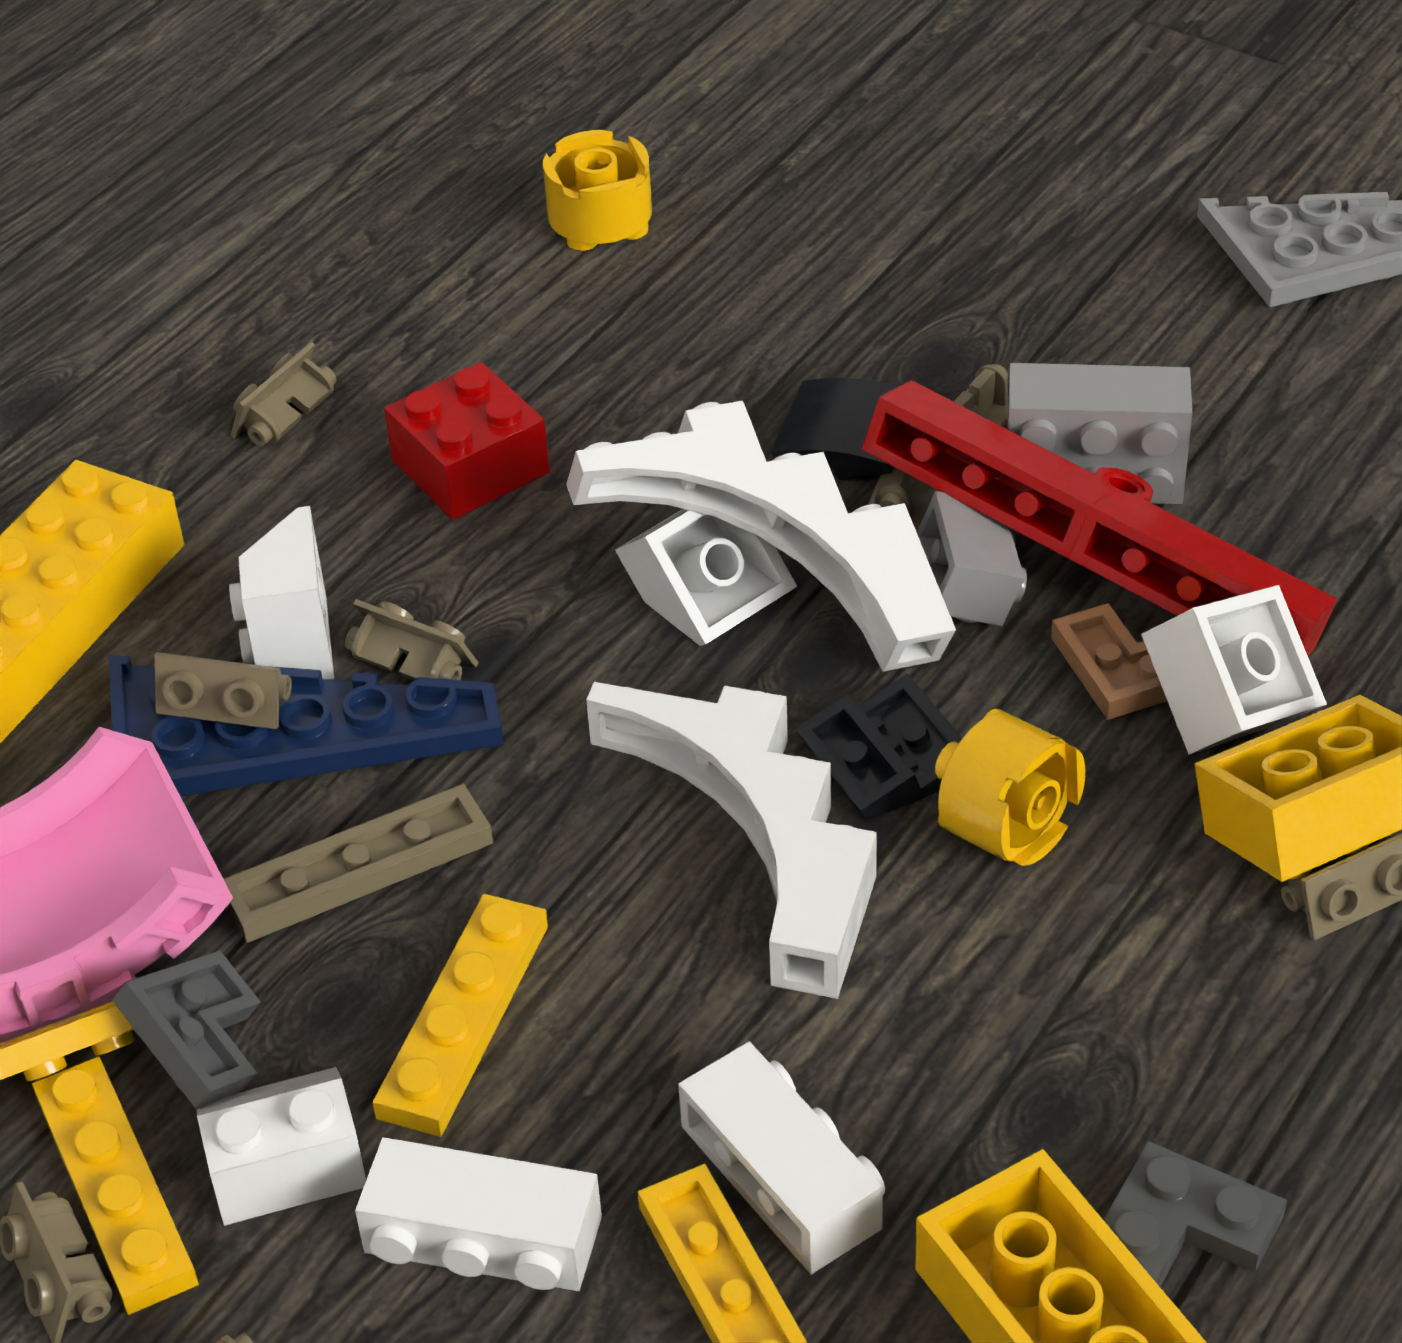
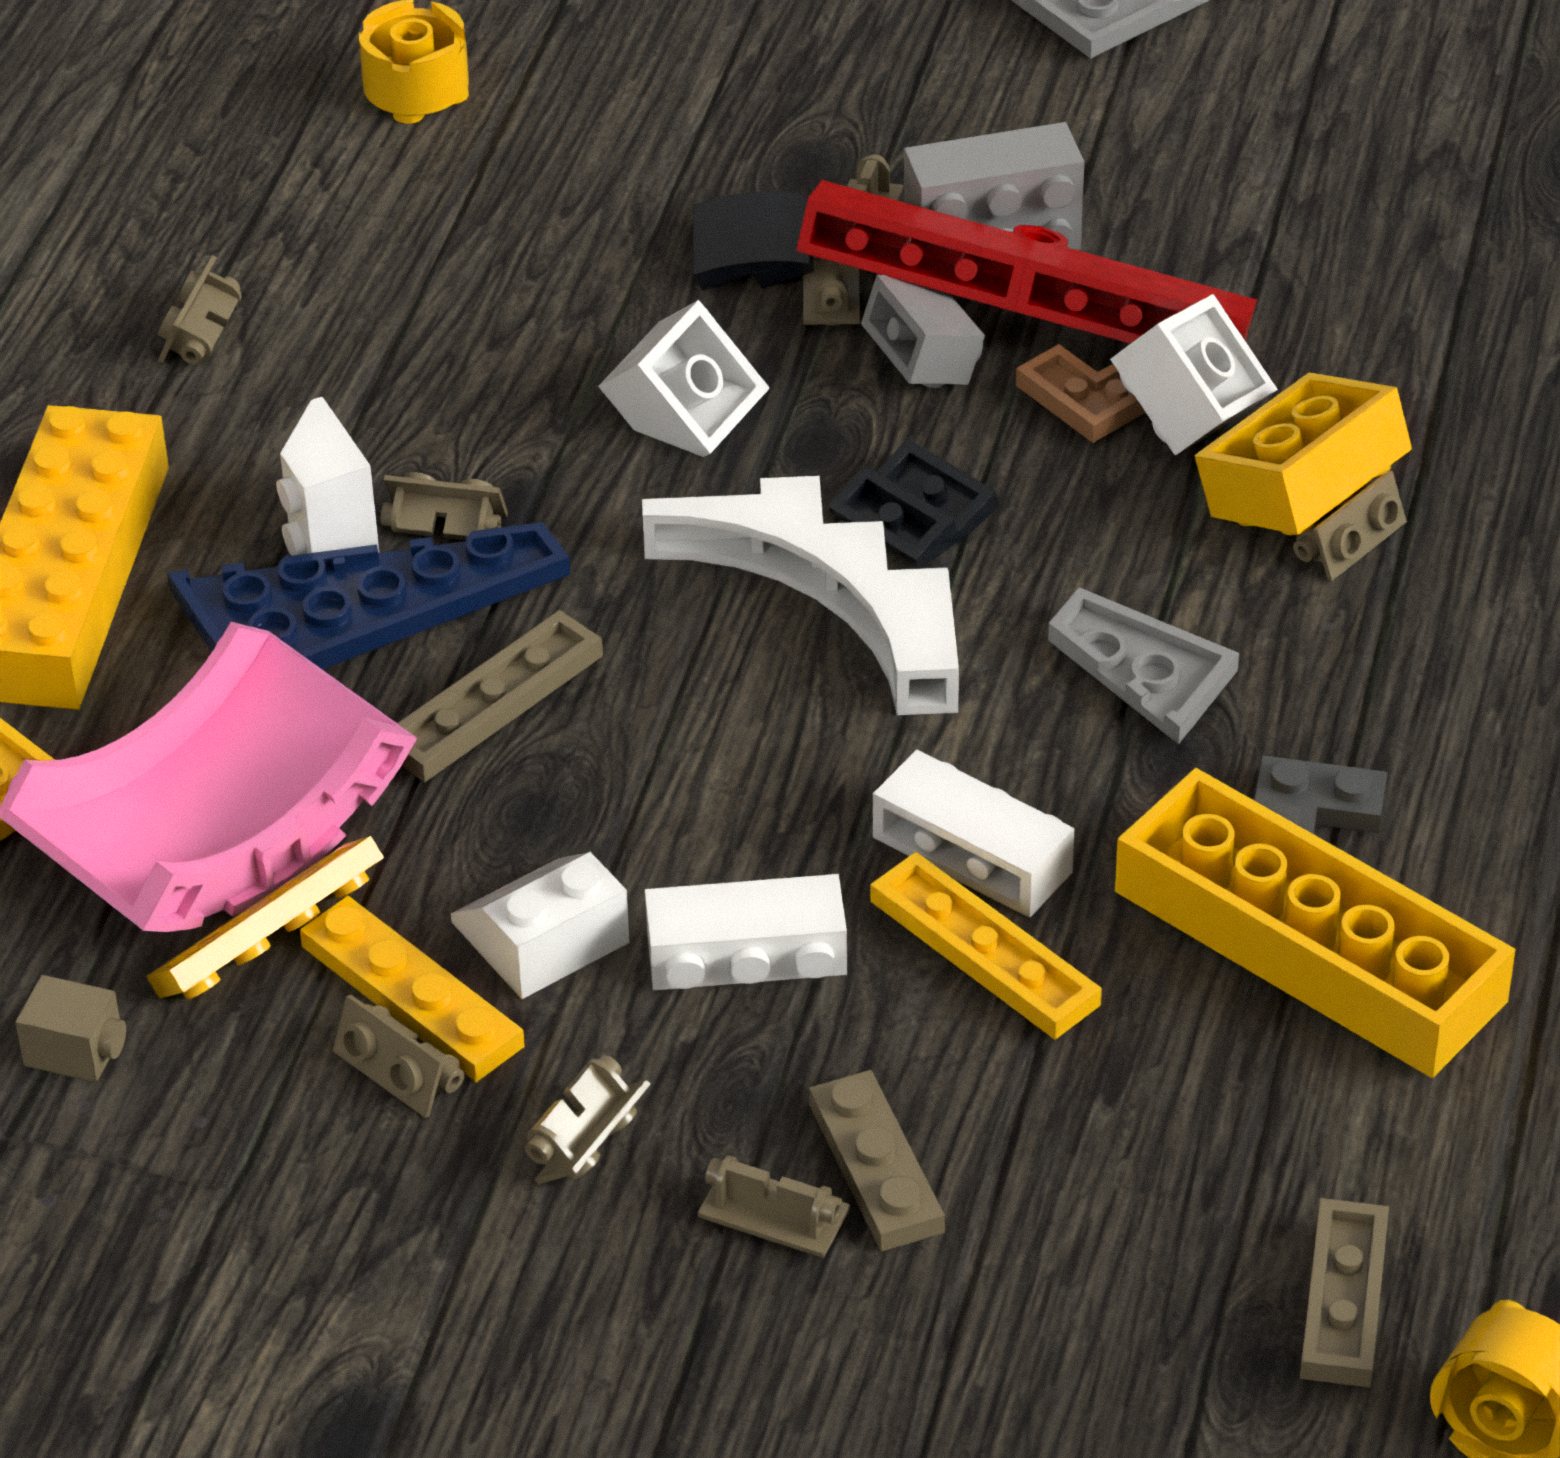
camera: 20 degrees left, 0 degrees up
dark grey plate [112,951,261,1109] -> none
dark tan hinge [154,652,292,729] -> none
yellow plate [373,894,548,1137] -> none
red brick [384,362,550,520] -> none
white arch [566,401,956,672] -> none
yellow brick [935,709,1085,866] -> none
none -> light grey wing [1048,587,1239,744]

